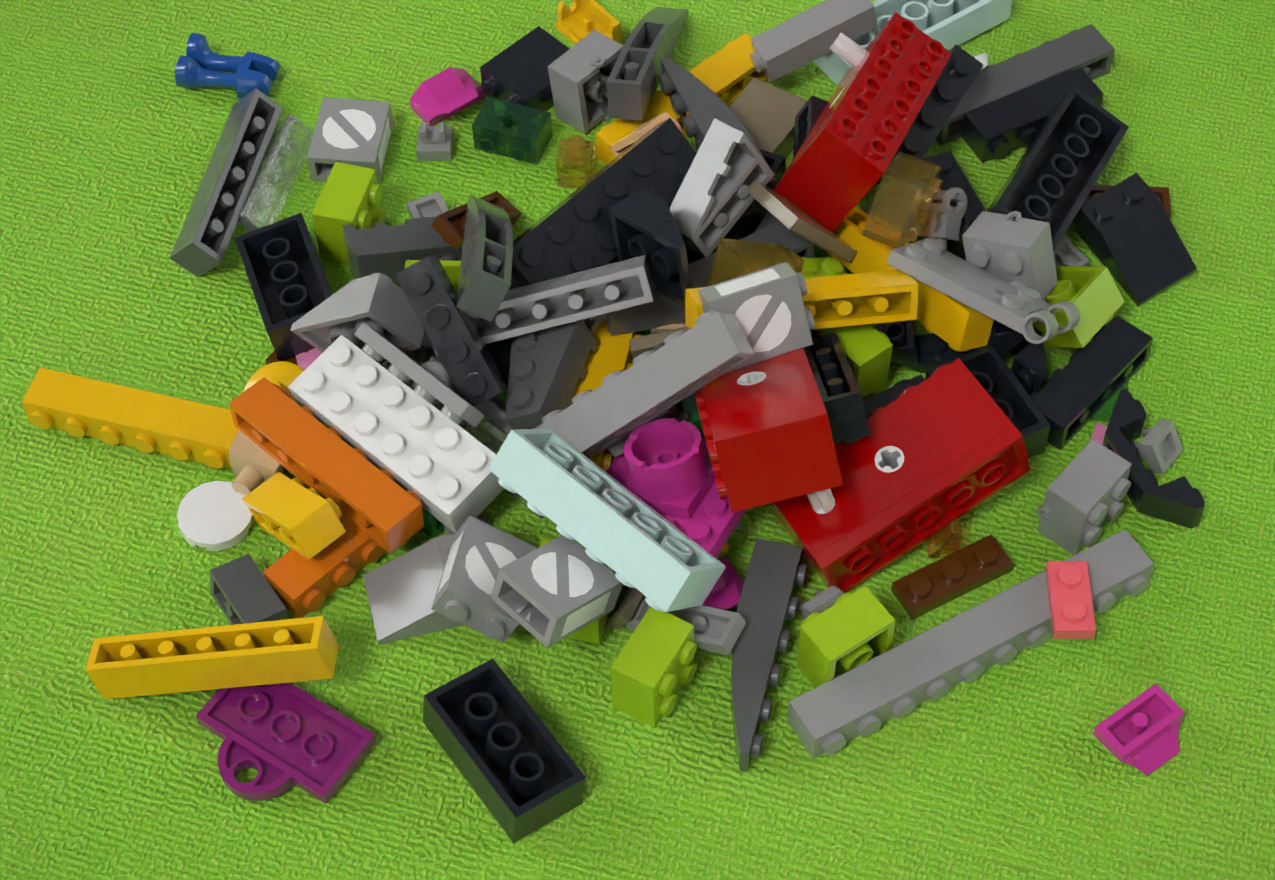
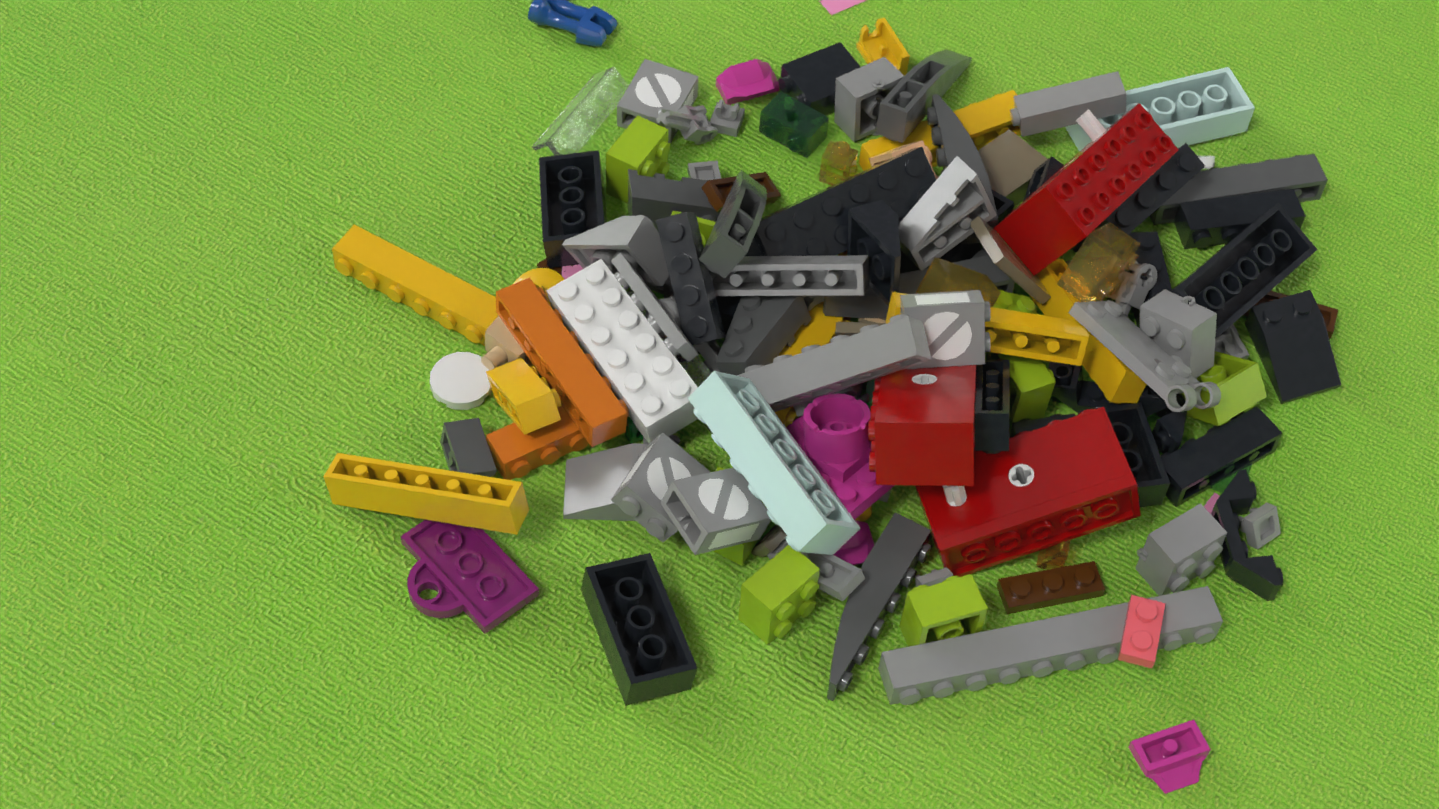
camera: 10 degrees right, 0 degrees up
dark grey brick [170,88,283,277] -> none
none -> light grey connector [656,105,718,145]

